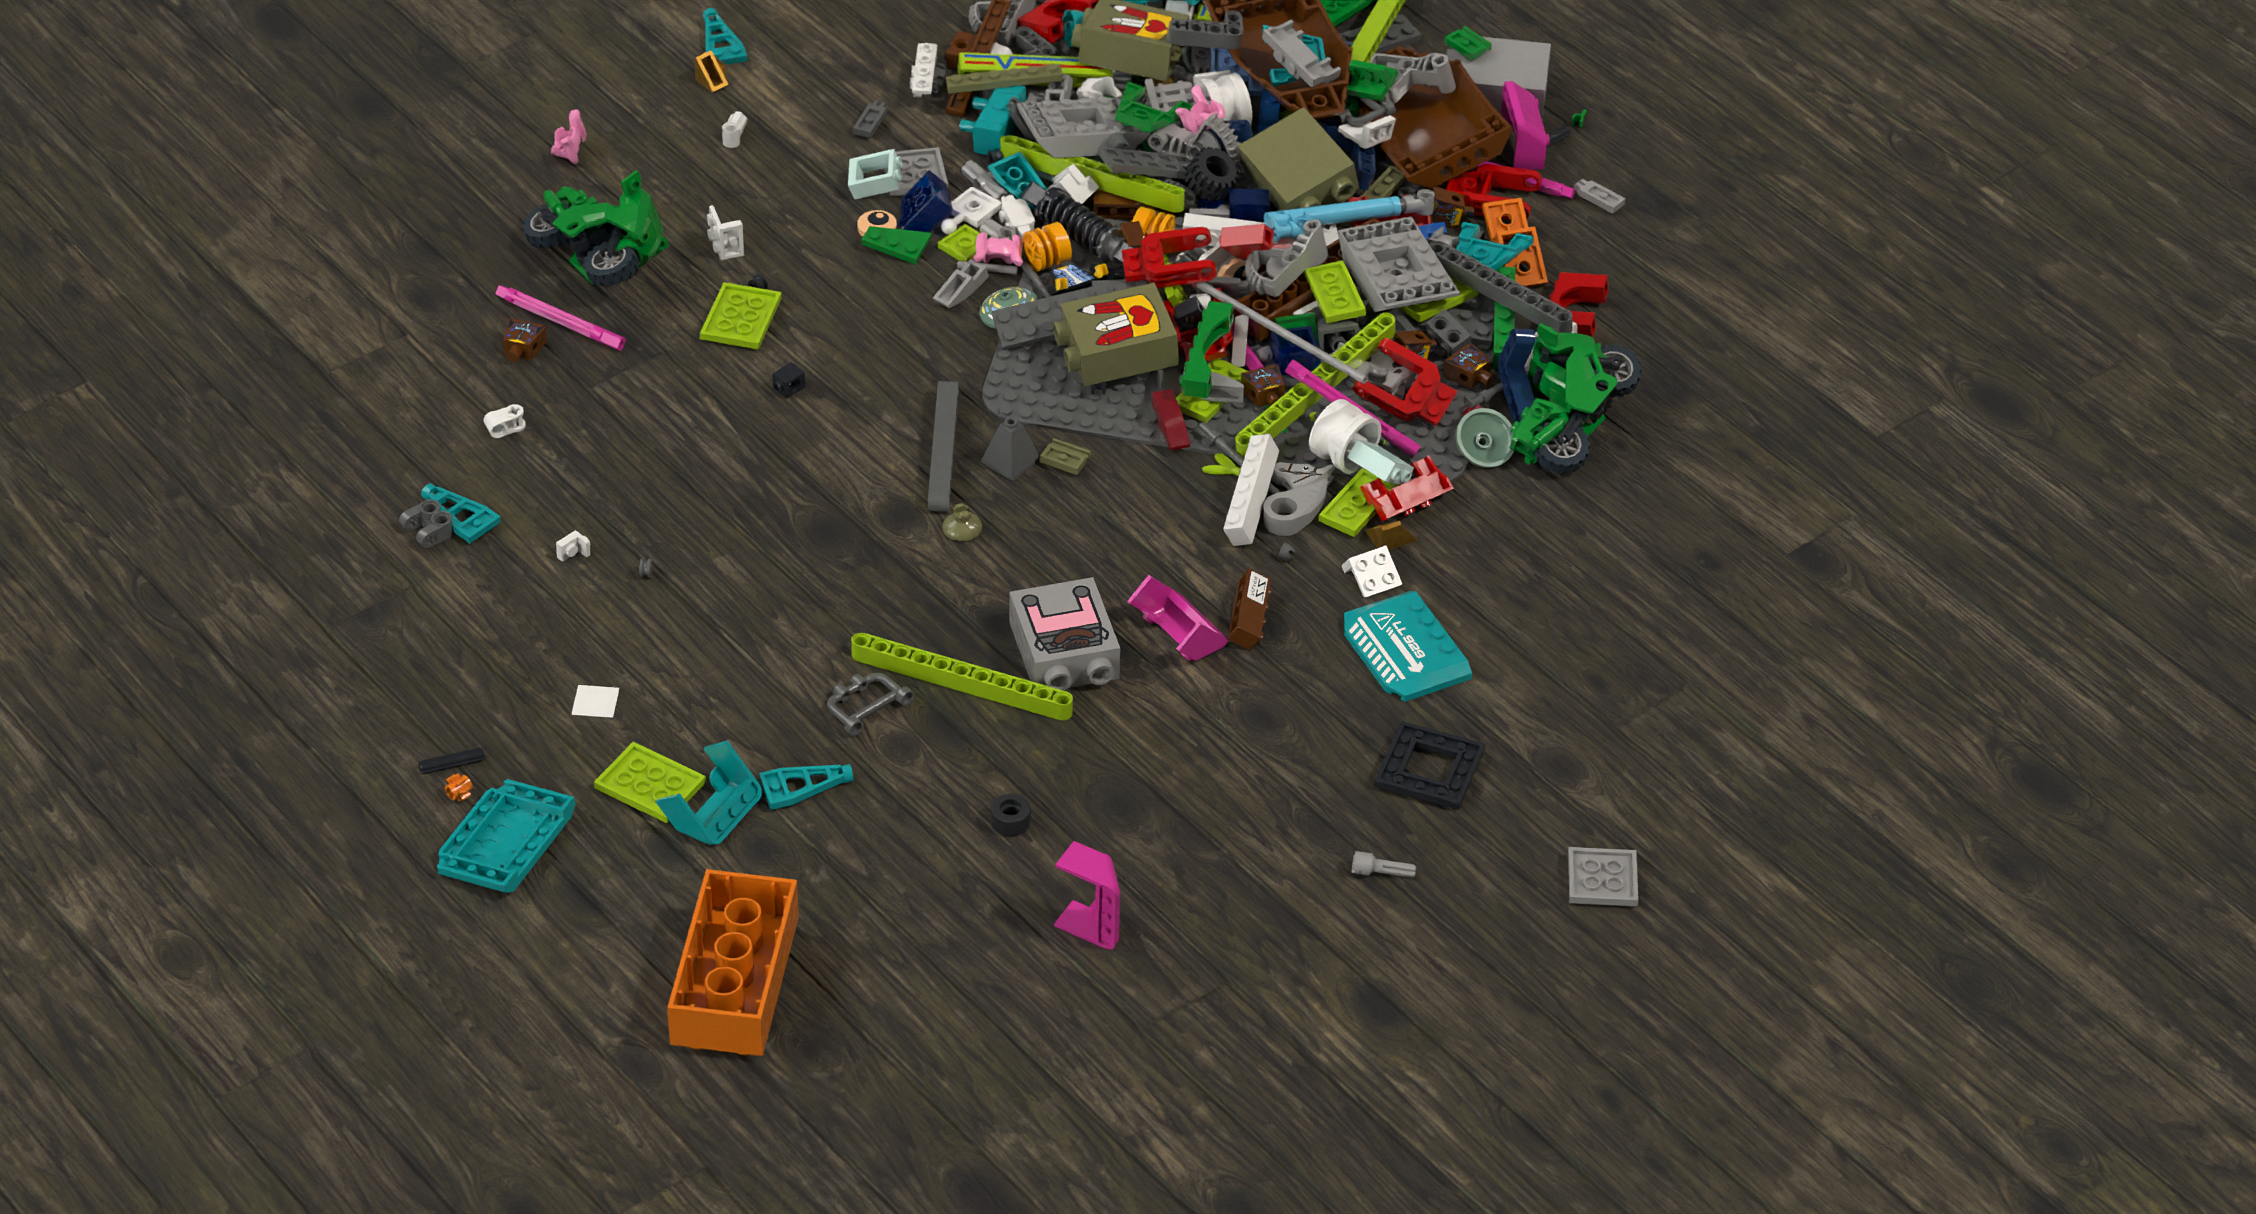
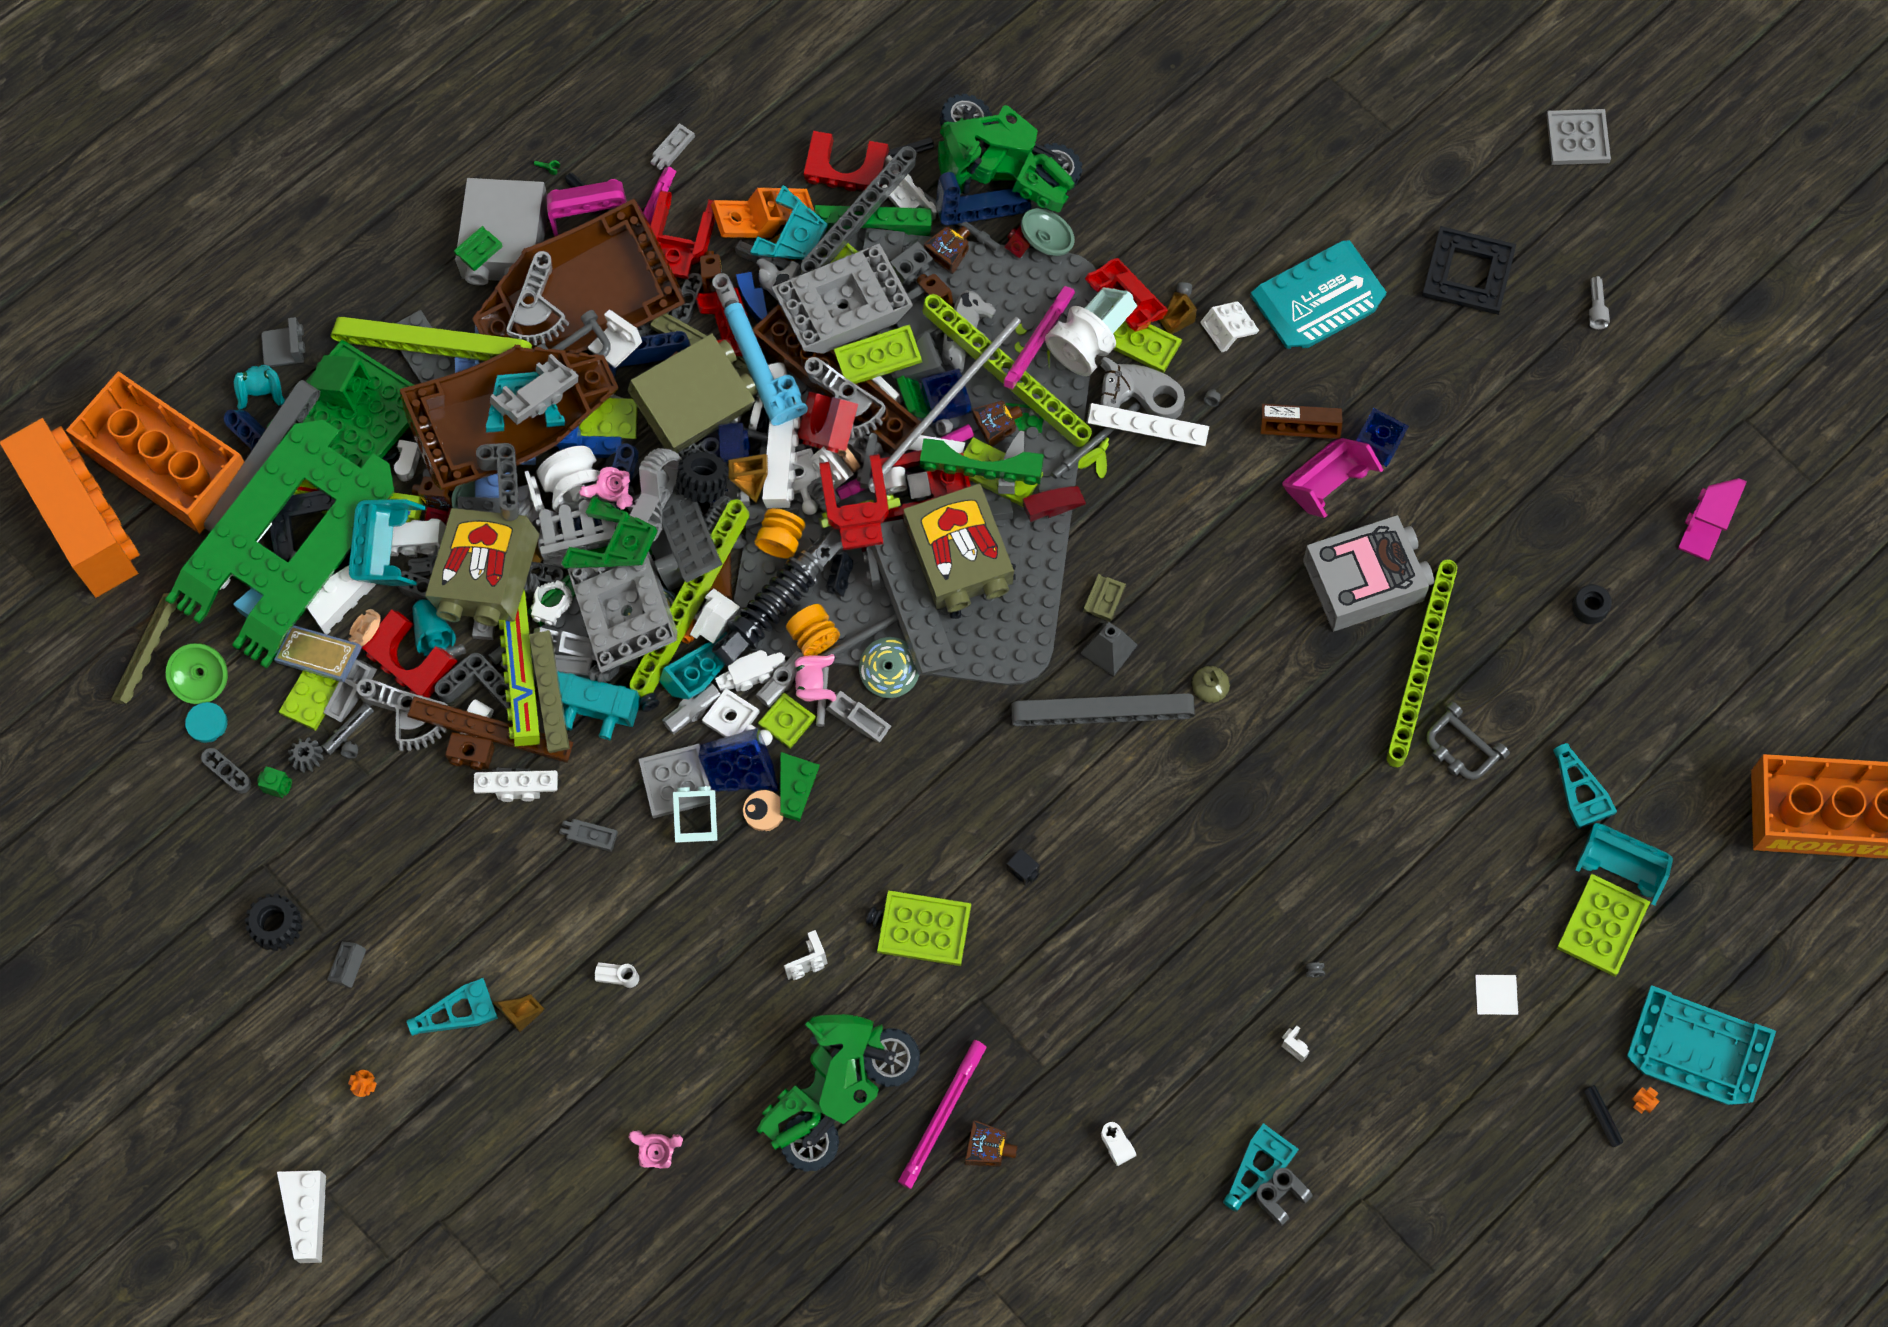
camera: 90 degrees left, 25 degrees up
torso [1047,264,1109,296] -> none
reddish brown piece [1120,221,1170,263] -> none
green bracket [1347,60,1398,101] -> none
red plate [1352,338,1458,427] -> none
none -> pearl gold slope [728,454,768,502]
none -> dark grey hinge [1176,282,1192,297]
none -> clear blue brick [1356,408,1409,467]

